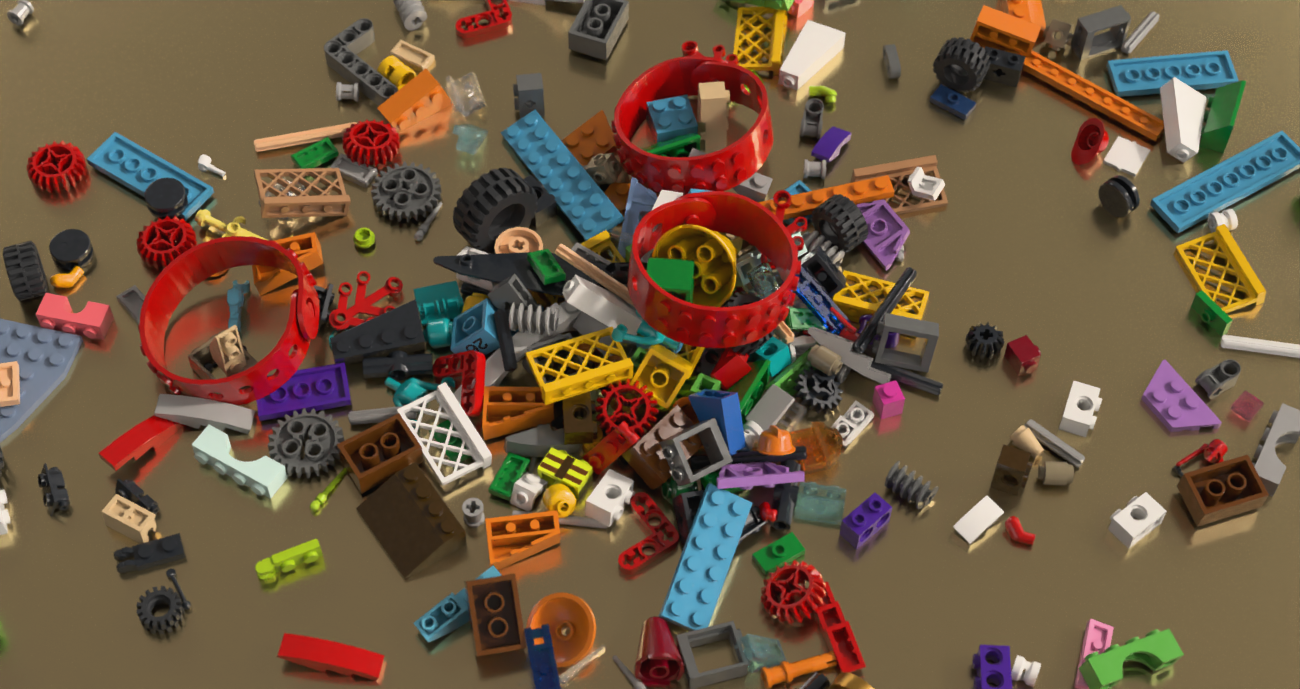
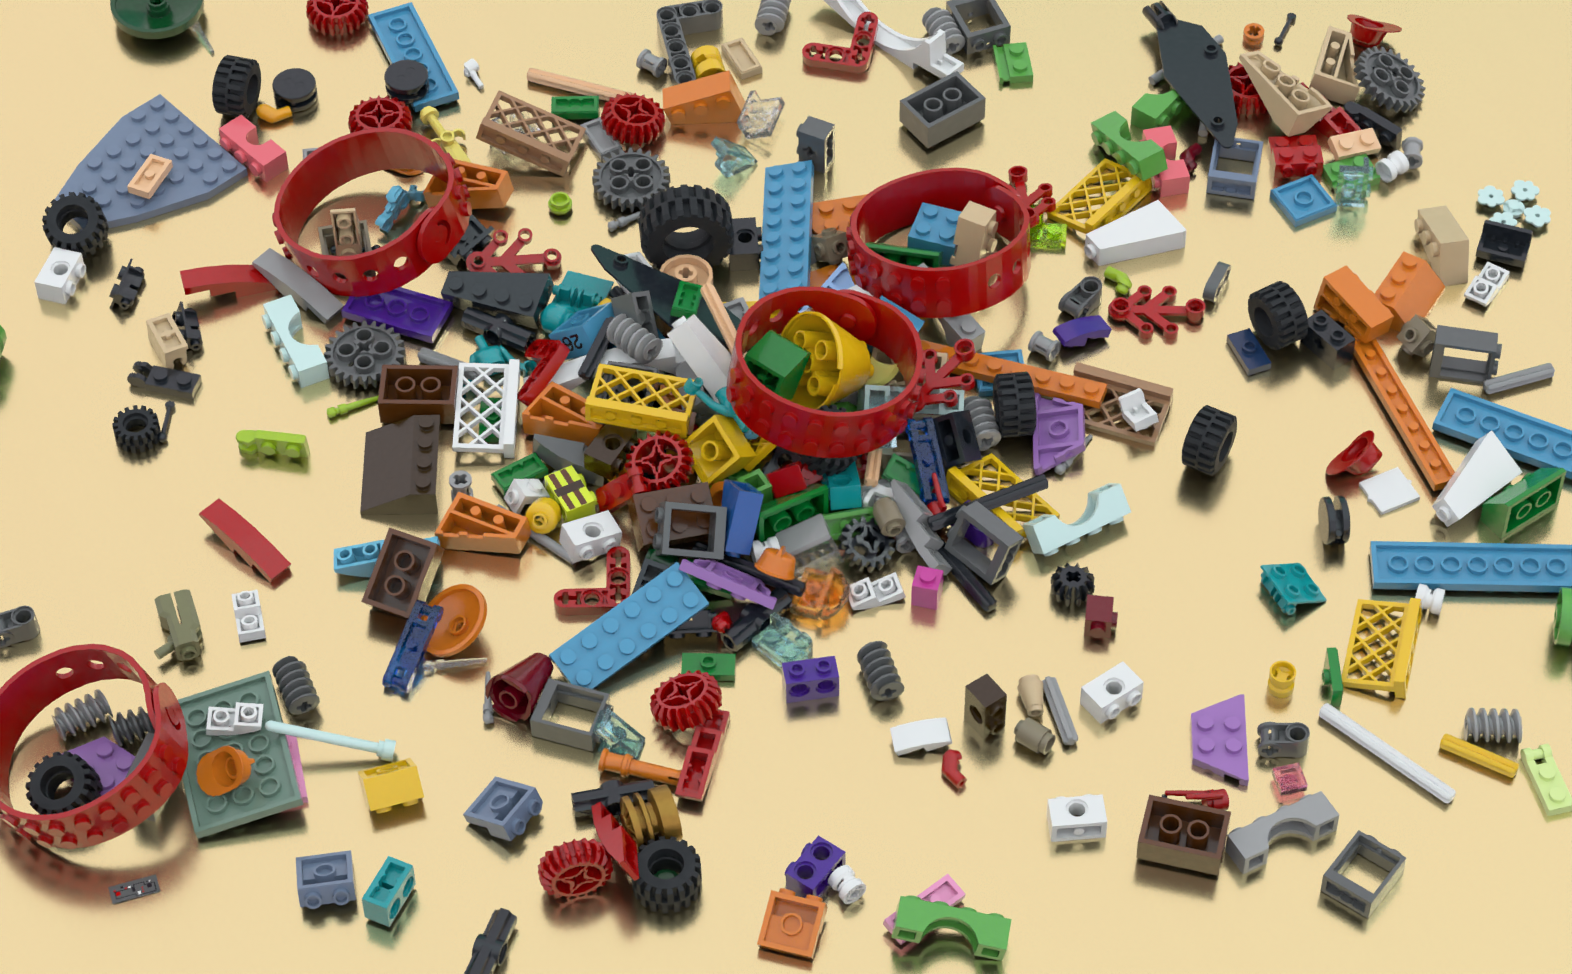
camera: 35 degrees right, 5 degrees down
none -> light aqua arch [1022,483,1131,556]
none -> red plant [1108,285,1206,339]
none -> black tyre [1182,405,1237,476]
none -> teal hinge [1260,563,1327,615]
none -> yellow wheel [1267,661,1296,698]

